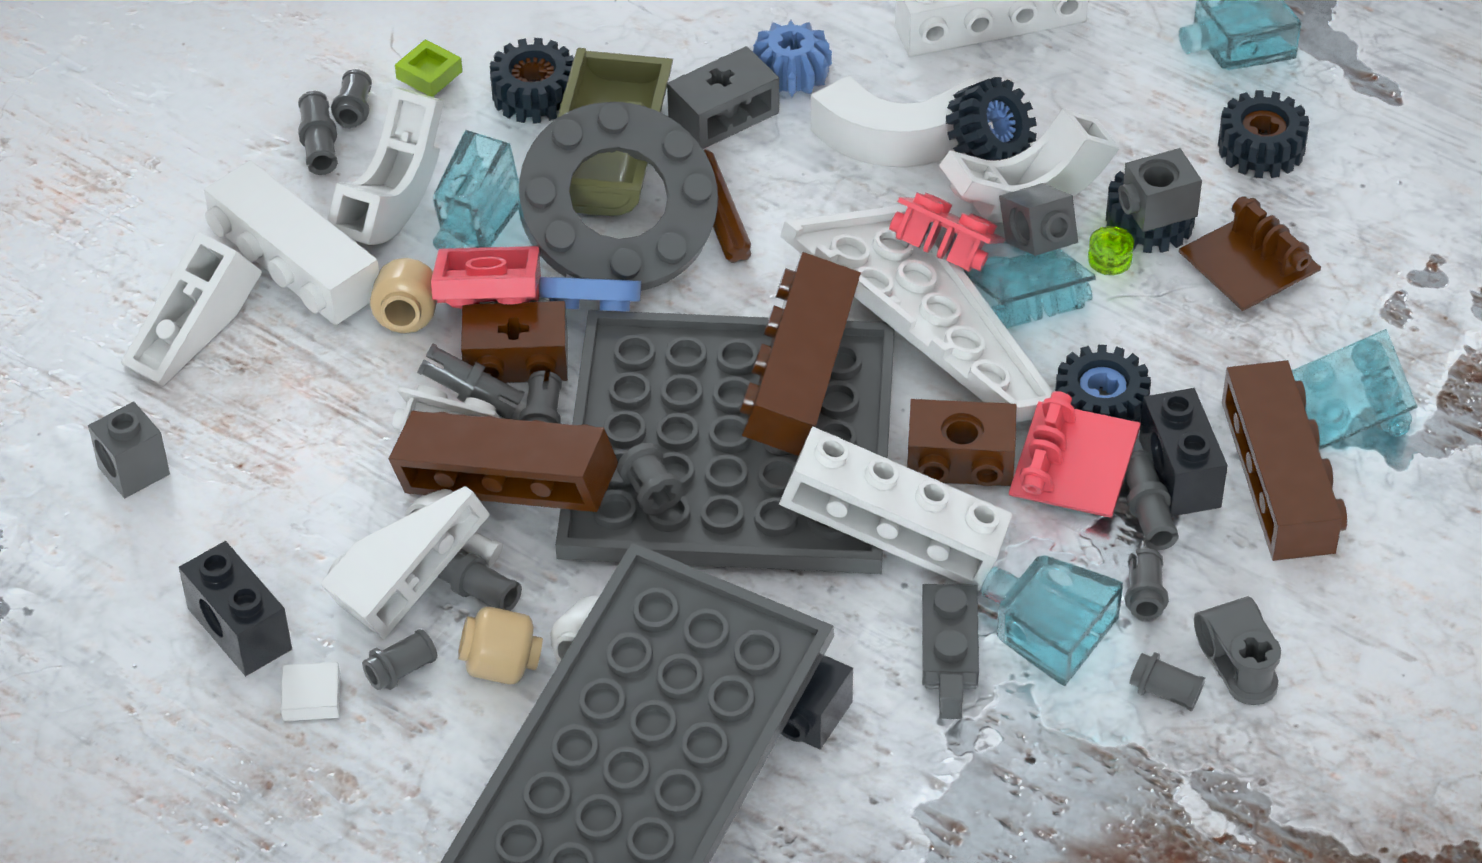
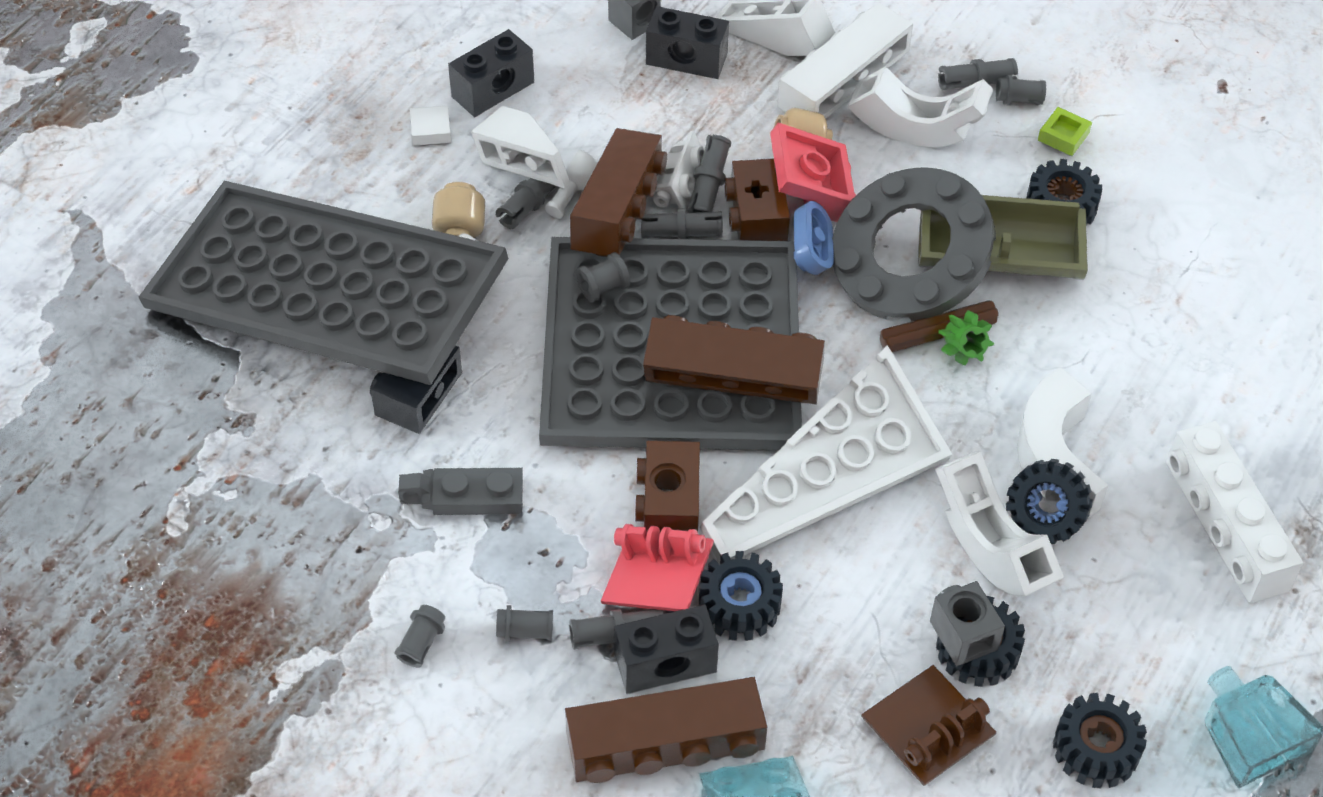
camera: 85 degrees right, 5 degrees up
dark grey pin [362,629,438,690] -> none
clear light blue torso [433,130,519,250] -> none
dark grey brick [667,46,779,149] -> none
medium blue gear [753,19,832,97] -> none
white brick [779,426,1013,591] -> none
coral hinge [889,192,1005,272] -> none
clear light blue hinge [964,249,1096,328] -> none
clear light blue torso [981,555,1123,686] -> none
dark grey brick [999,183,1079,256] -> none
clear neon green bush [1088,226,1134,275] -> none
dark grey piece [1194,596,1281,705] -> none
none -> black brick [646,6,729,79]
none -> bright green gear [939,310,994,365]

